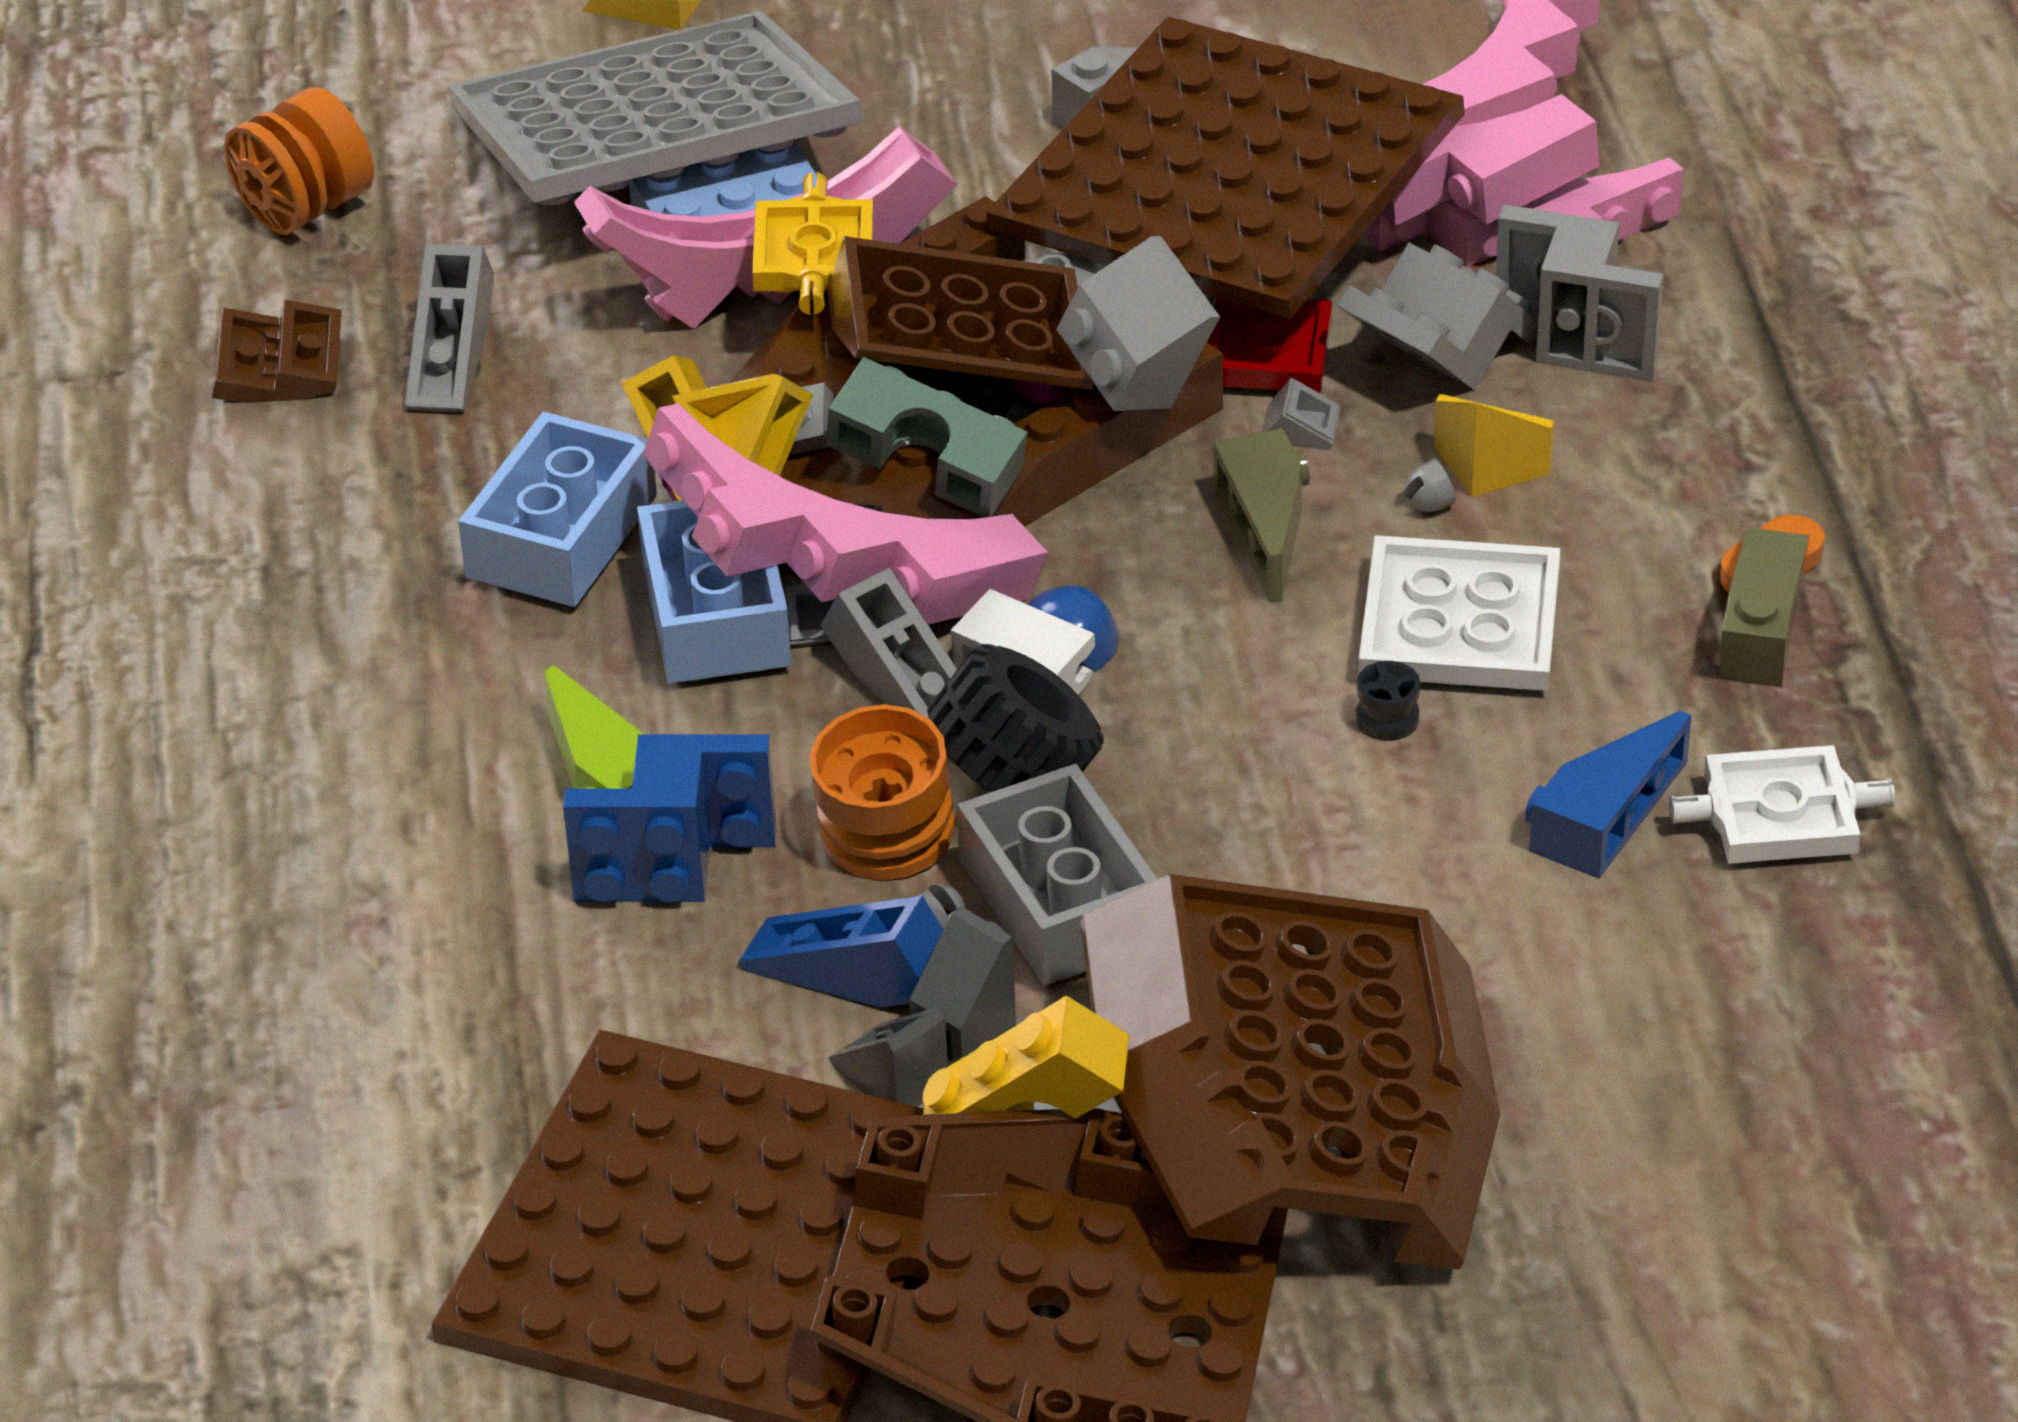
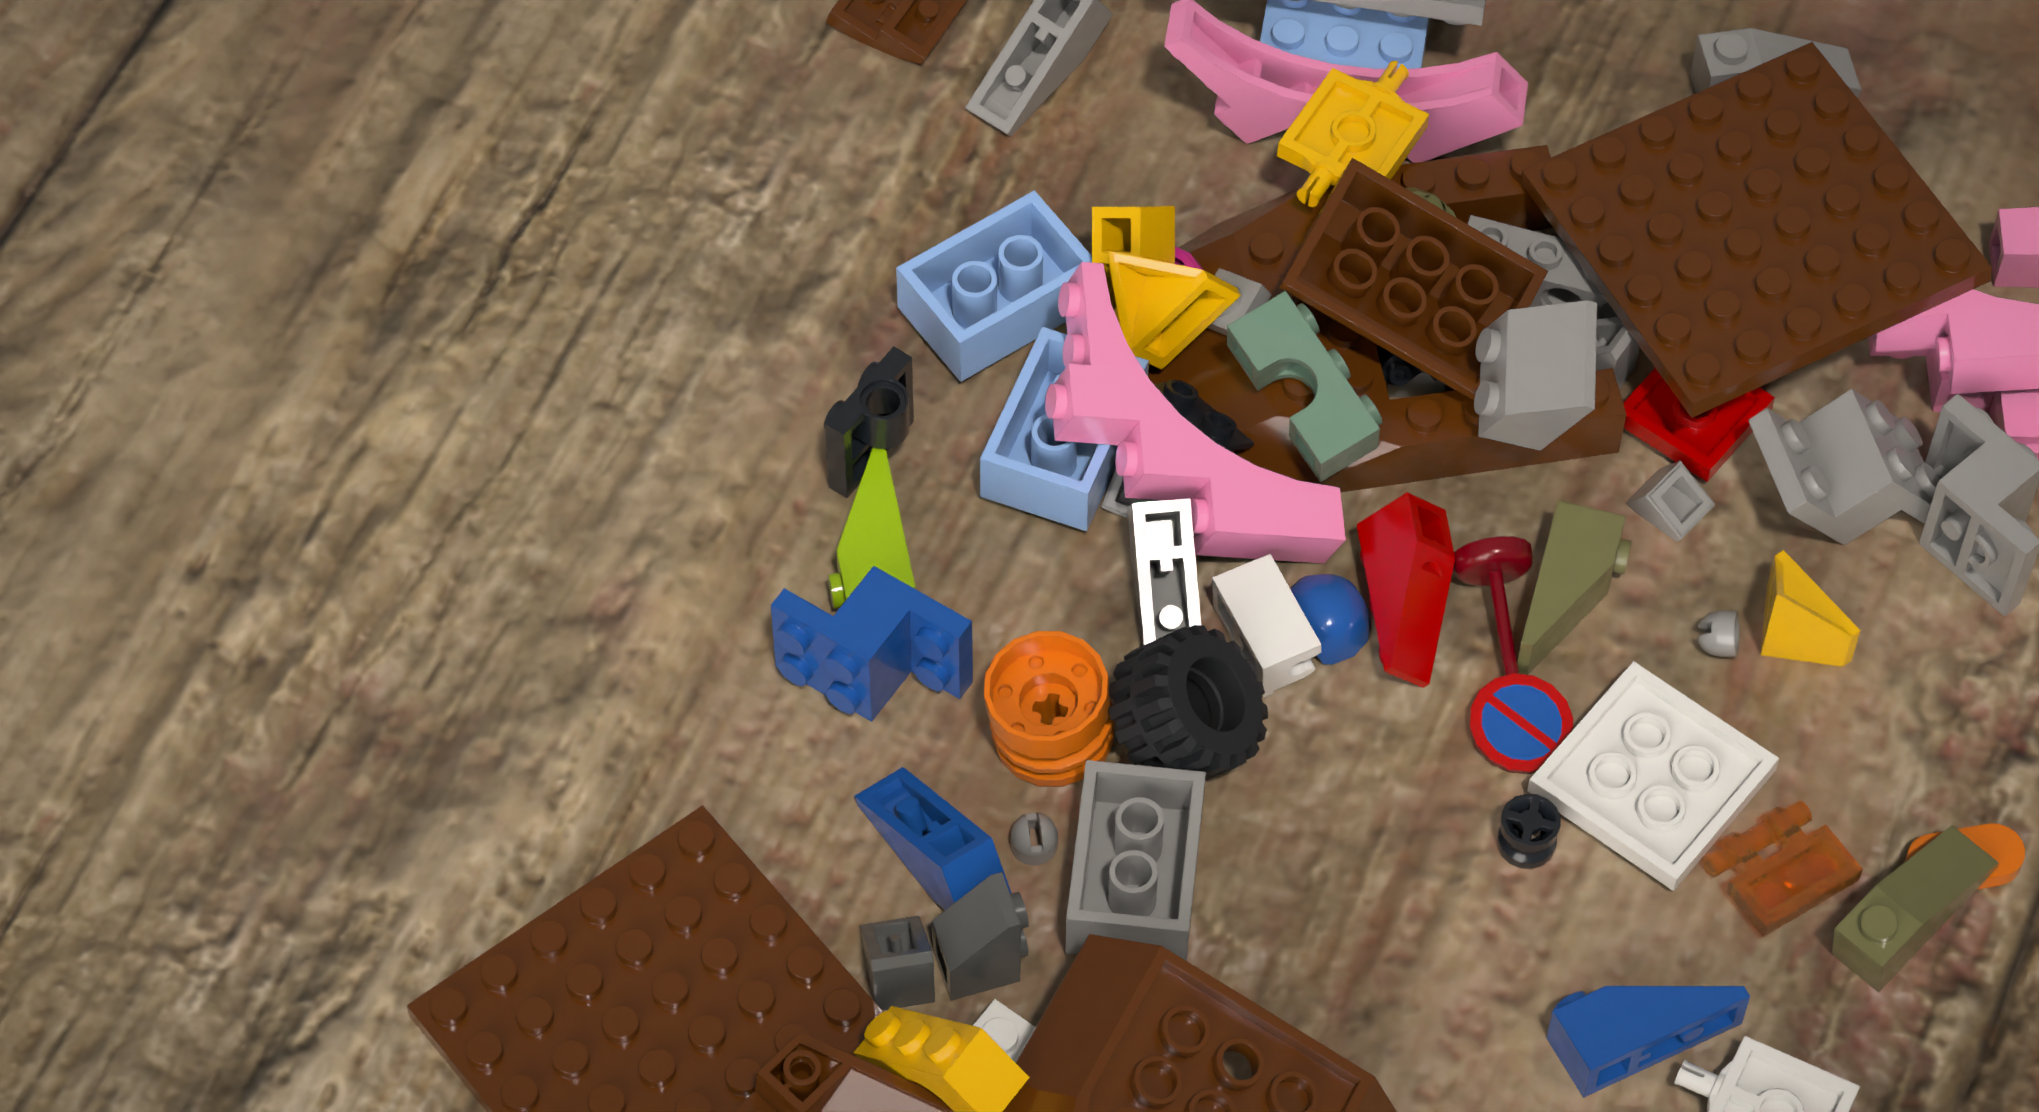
camera: 30 degrees right, 15 degrees up
none -> black plate [824,346,914,498]
none -> red slope [1356,492,1455,688]
none -> piece [1453,536,1574,774]
none -> clear orange plate [1702,801,1863,937]

